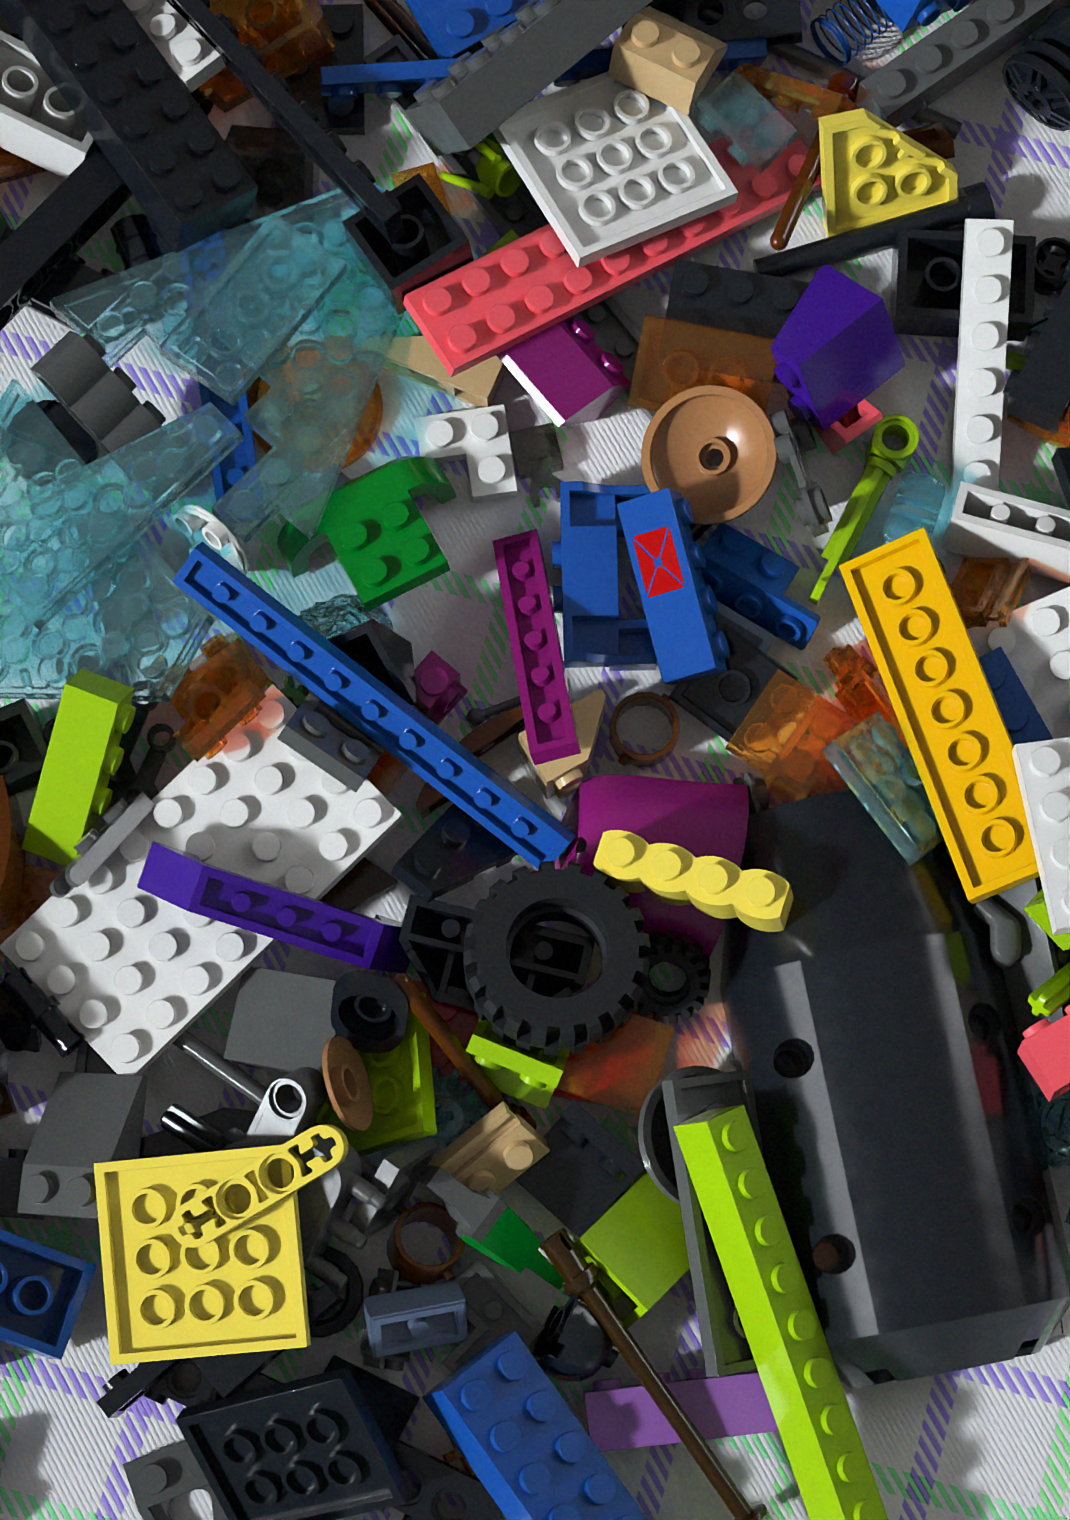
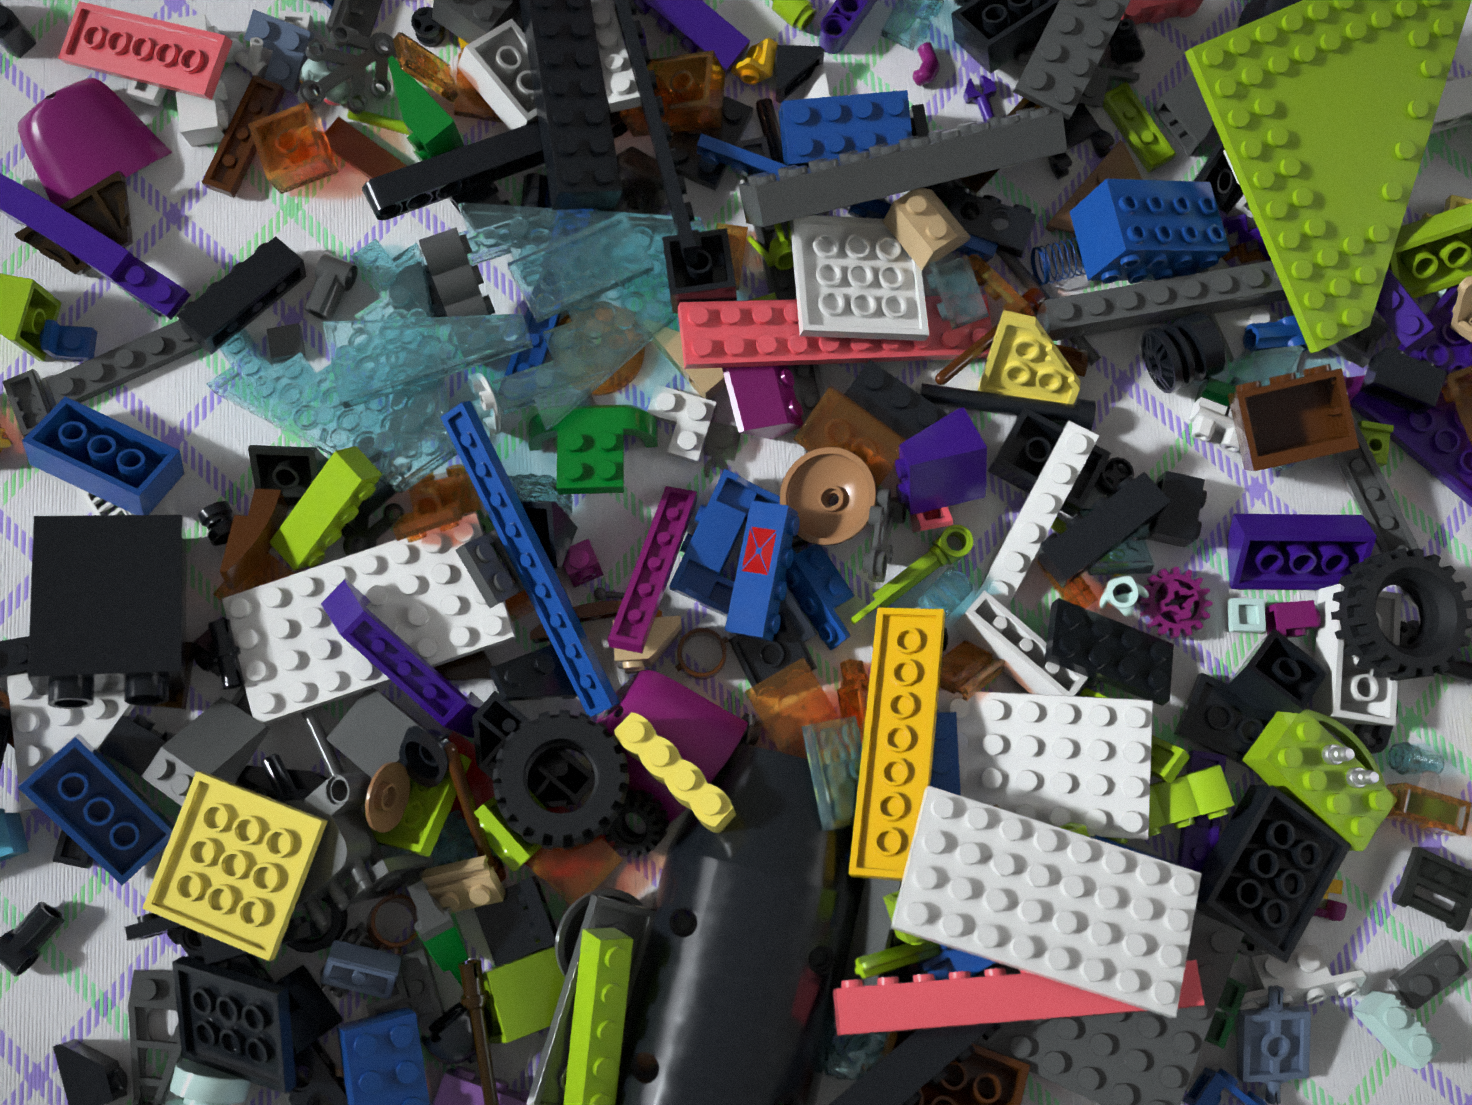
camera: 20 degrees right, 0 degrees up
hinge [50,792,156,898] -> none
light yellow beam [170,1124,348,1248] -> none
dark grey arm [972,897,1022,968] -> none

